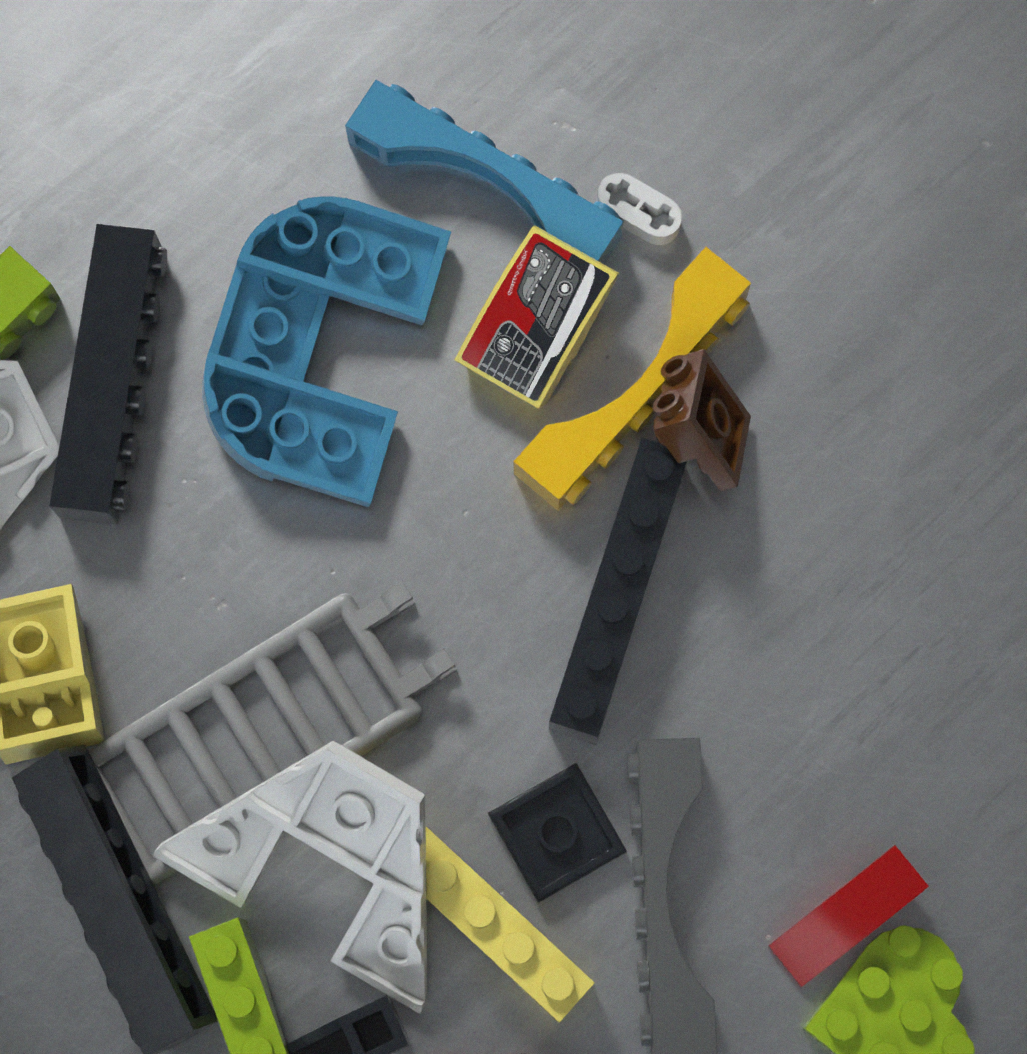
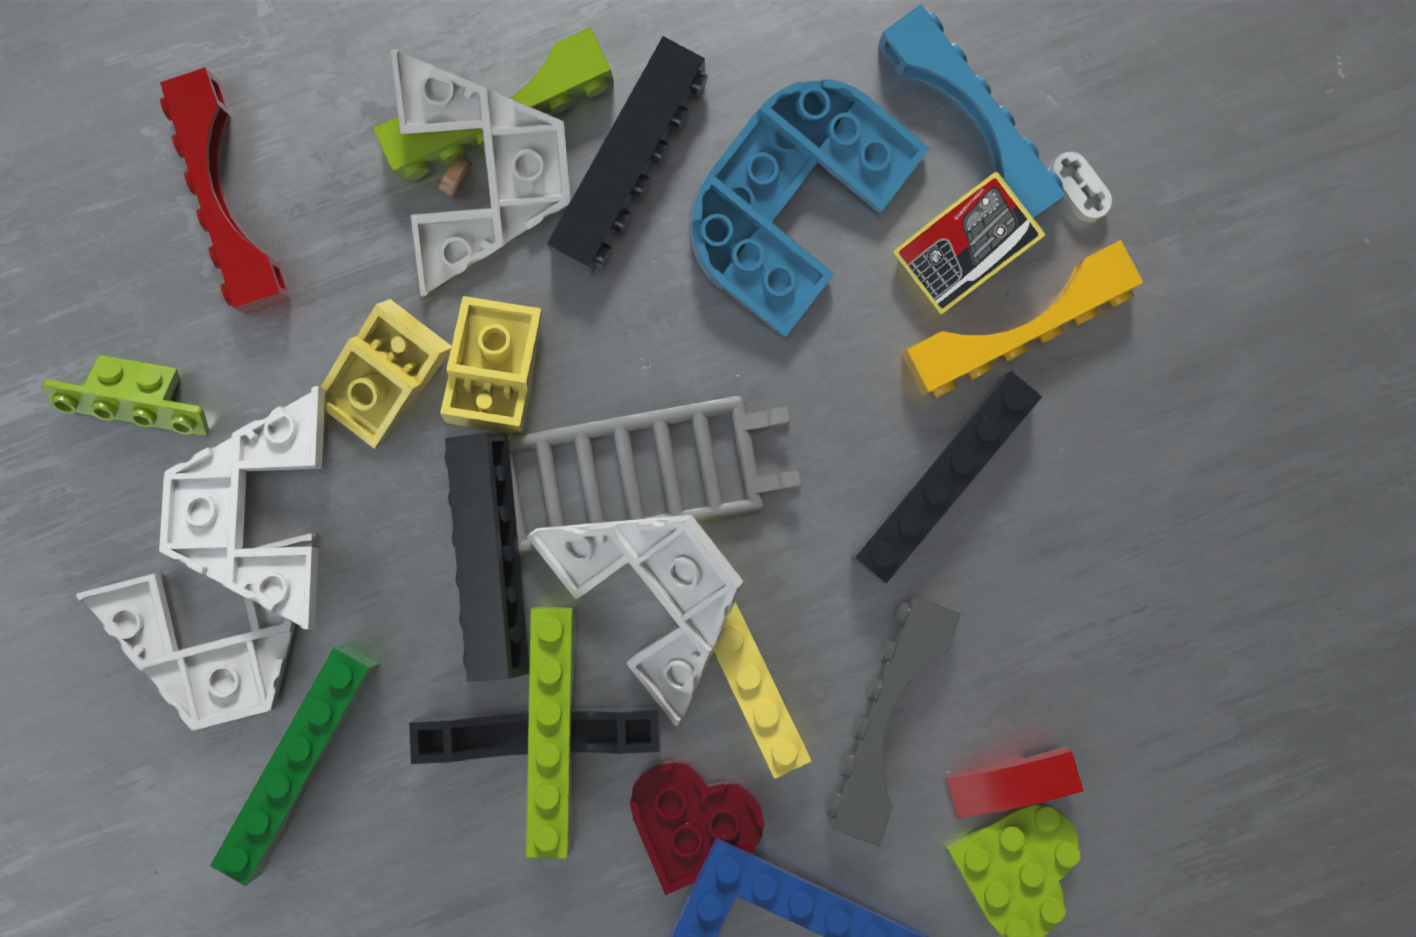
camera: 20 degrees right, 10 degrees up
black tile [488,763,627,904] -> none
reddish brown plate [653,349,751,491] -> none

